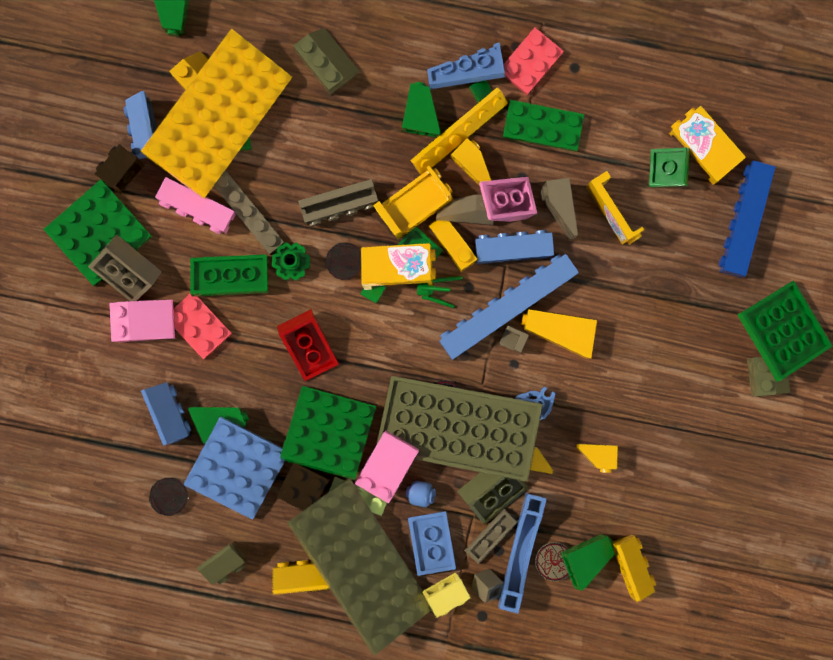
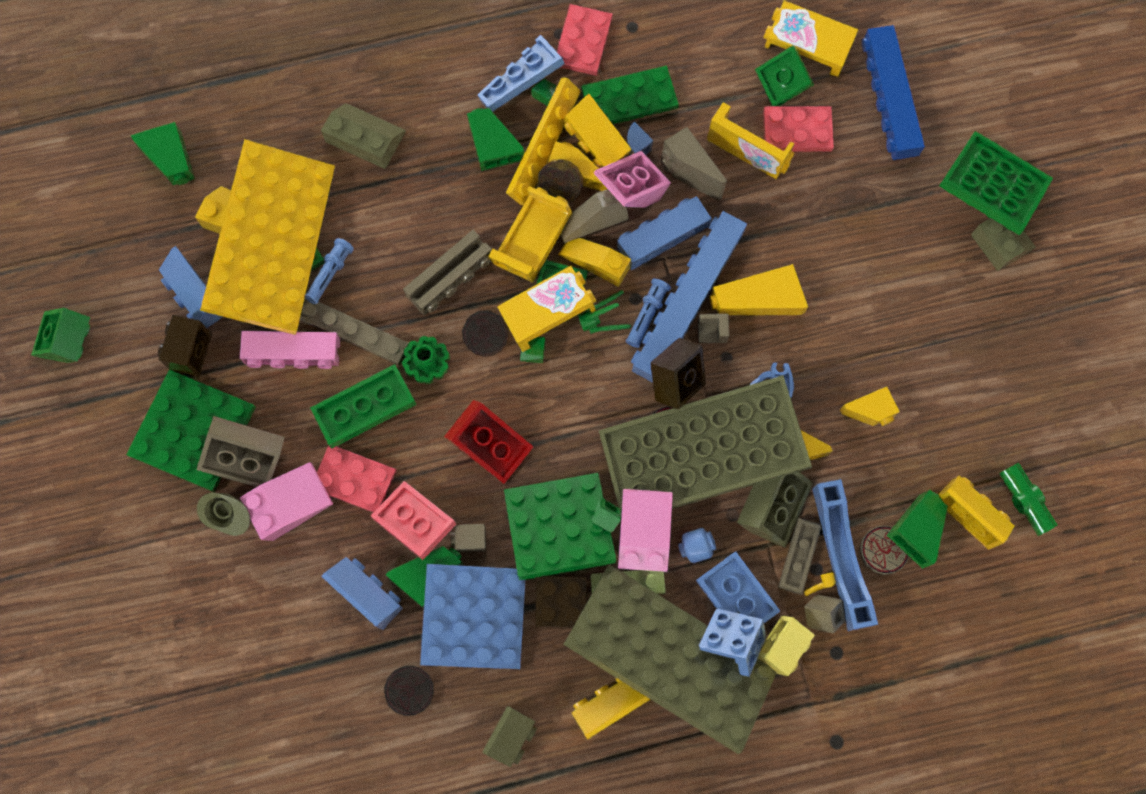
camera: 20 degrees left, 10 degrees down
none -> green slope [31,308,90,363]
none -> olive piece [197,492,250,536]
none -> medium blue pin [305,238,354,304]
none -> coral plate [371,481,456,560]
none -> dark tan brick [451,524,486,553]
none -> clear smoke tile [538,159,583,204]
none -> yellow slope [564,94,631,169]
none -> green slope [592,498,621,532]
none -> medium blue pin [626,278,671,348]
none -> medium blue brick [627,122,653,156]
none -> dark brown brick [650,338,706,409]
none -> medium blue bracket [699,609,766,677]
none -> coral plate [763,106,834,152]
none -> yellow hand [803,572,836,597]
none -> green piece [999,463,1058,536]

